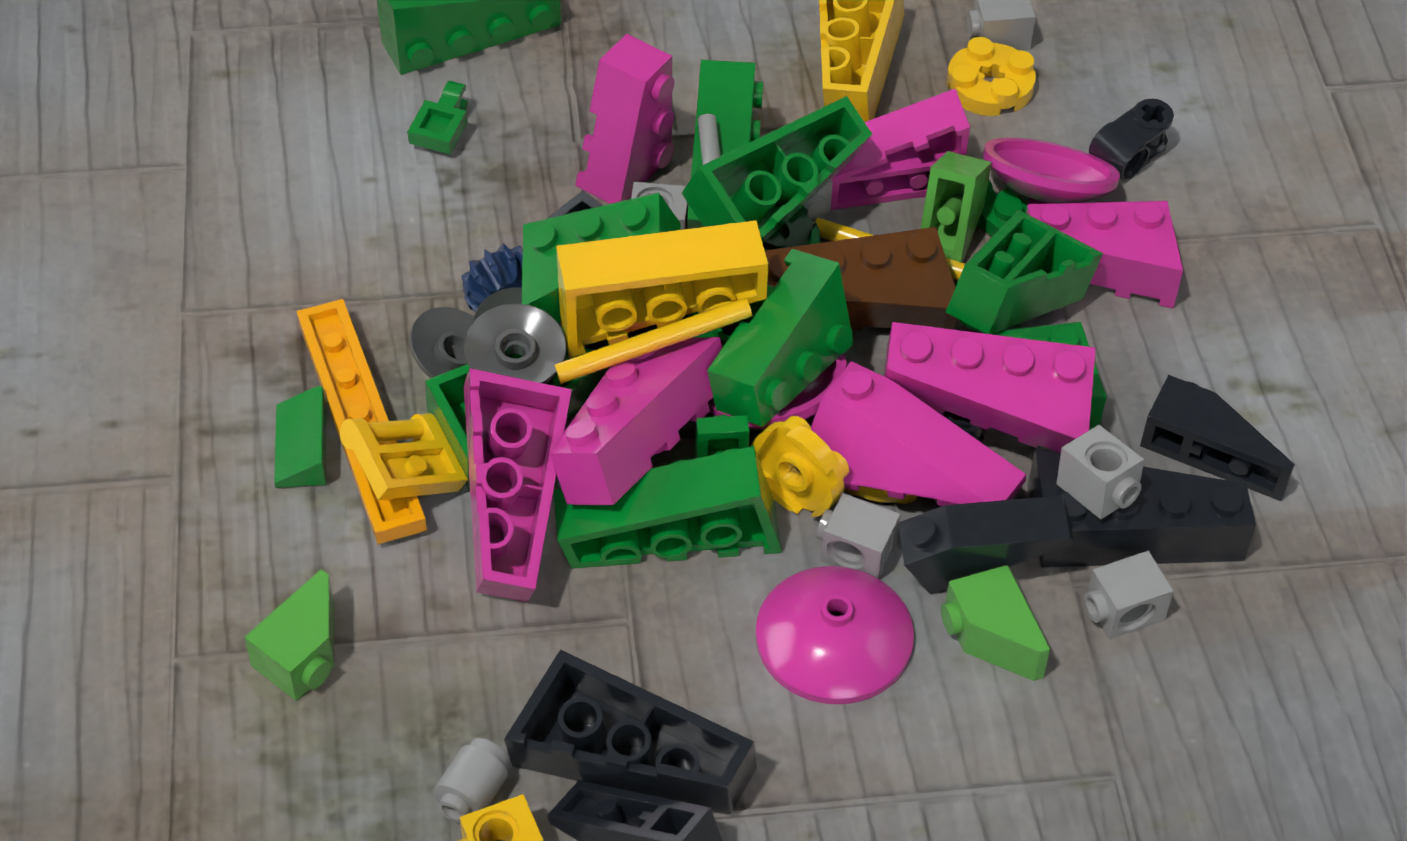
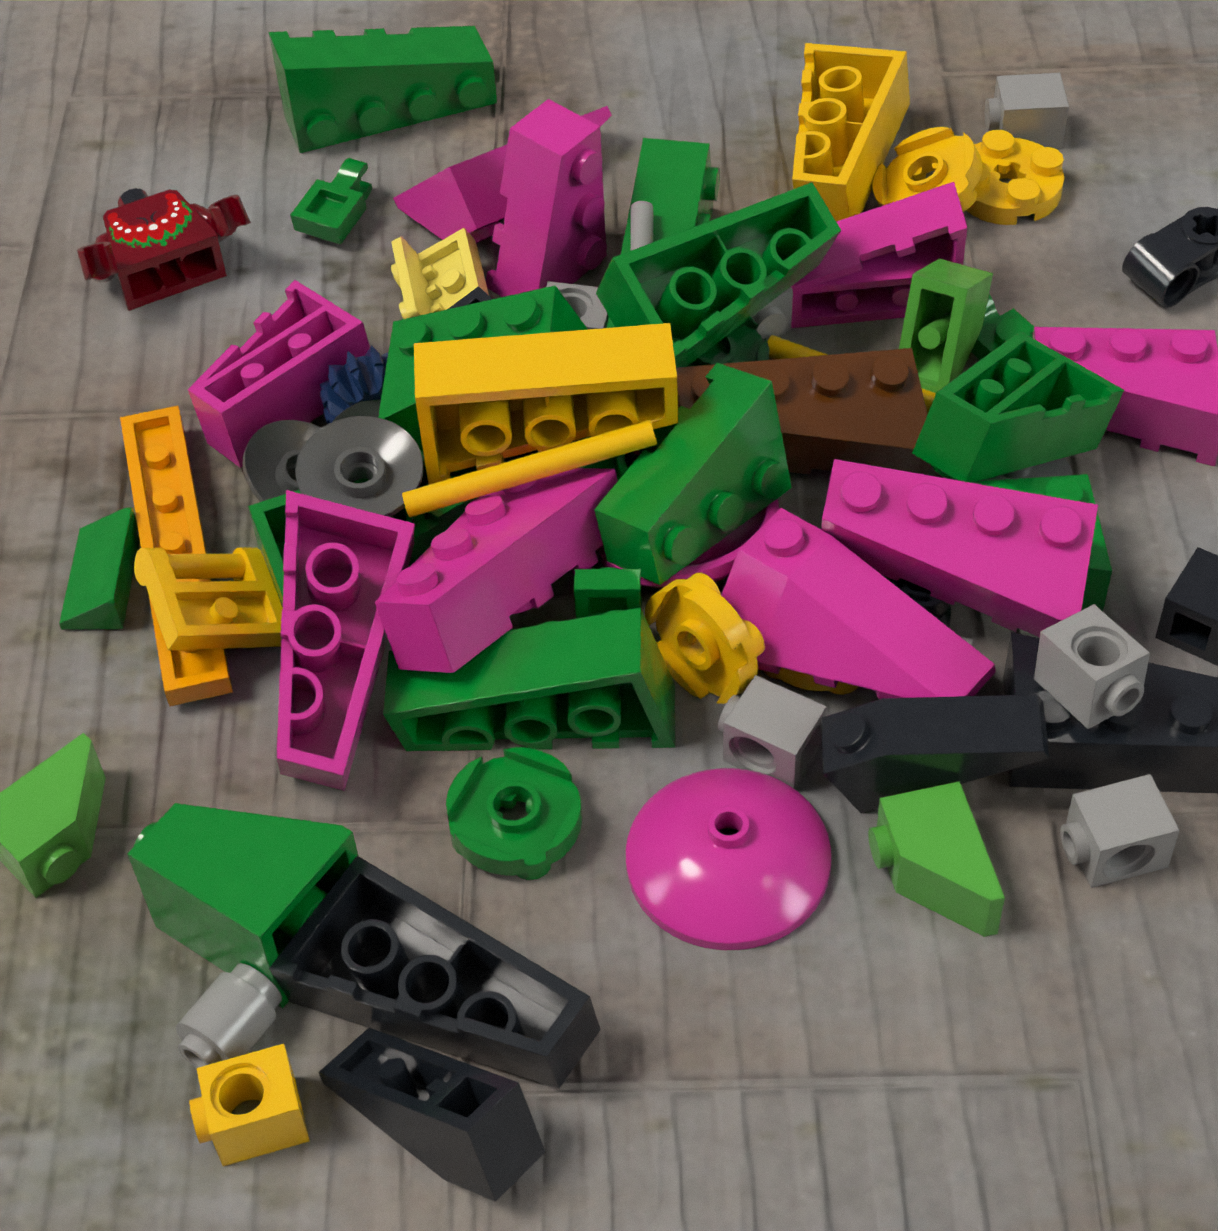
camera: 10 degrees right, 0 degrees up
dark pink dish [982,138,1120,204] -> none
none -> dark red torso [77,188,251,311]
none -> green slope [127,803,358,1009]
none -> dark pink wedge [188,280,370,468]
none -> light yellow bracket [391,228,489,319]
none -> dark pink wedge [393,106,612,243]
none -> green plate [446,747,583,880]
none -> yellow plate [872,127,983,211]

